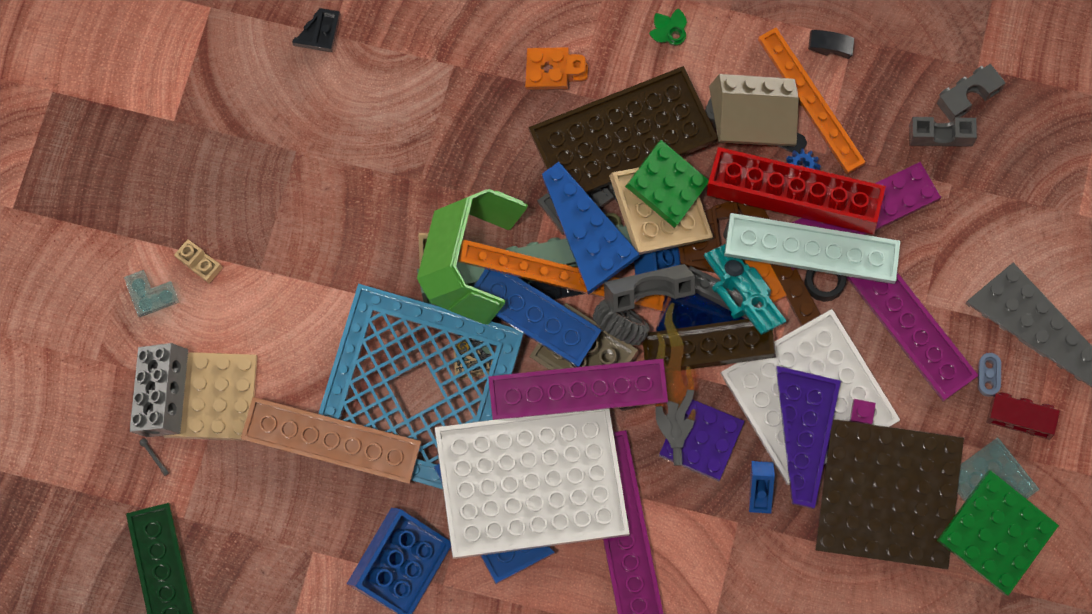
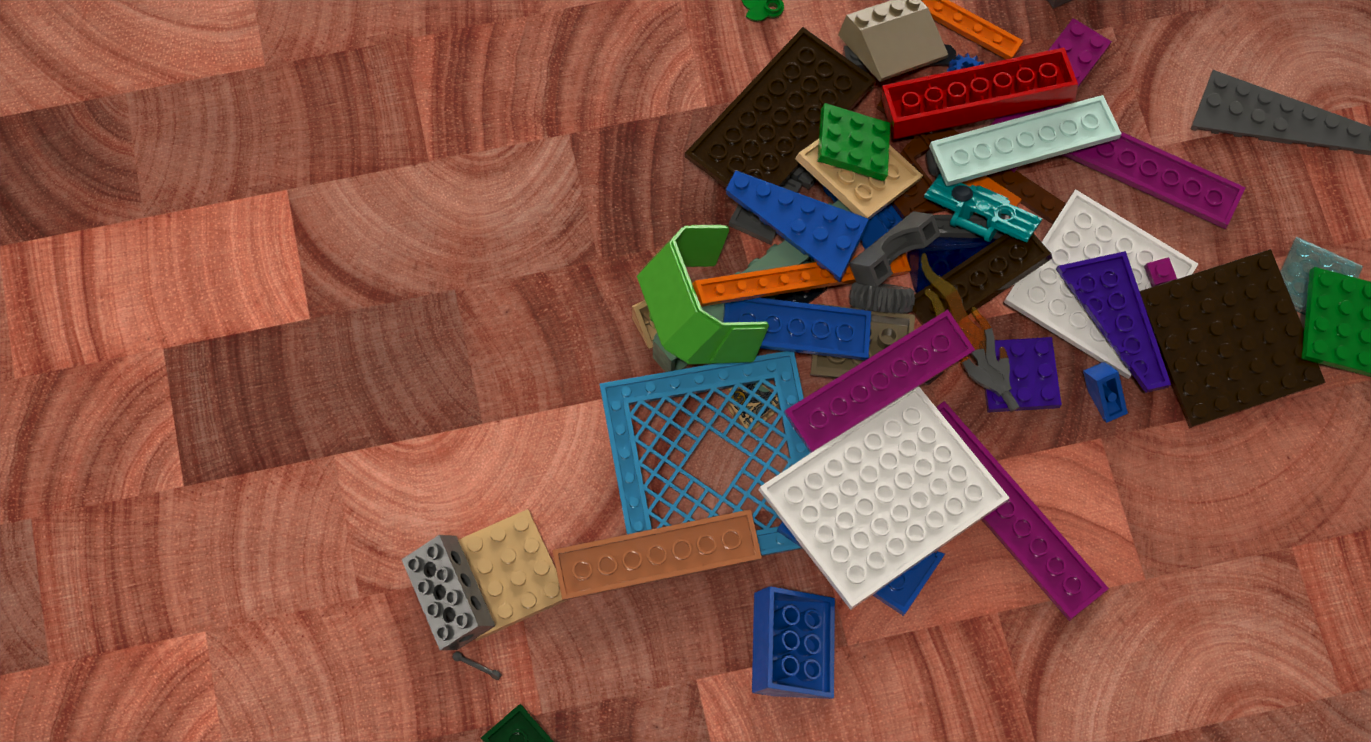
camera: 30 degrees left, 5 degrees down
clear light blue plate [124,270,179,318] -> none
tan slope [174,239,223,284] -> none
black wing [292,8,341,52] -> none
orange plate [525,47,588,90] -> none
black tyre [804,270,846,302] -> none
sand blue plate [978,353,1001,397] -> none
dark red brick [986,392,1060,440] -> none

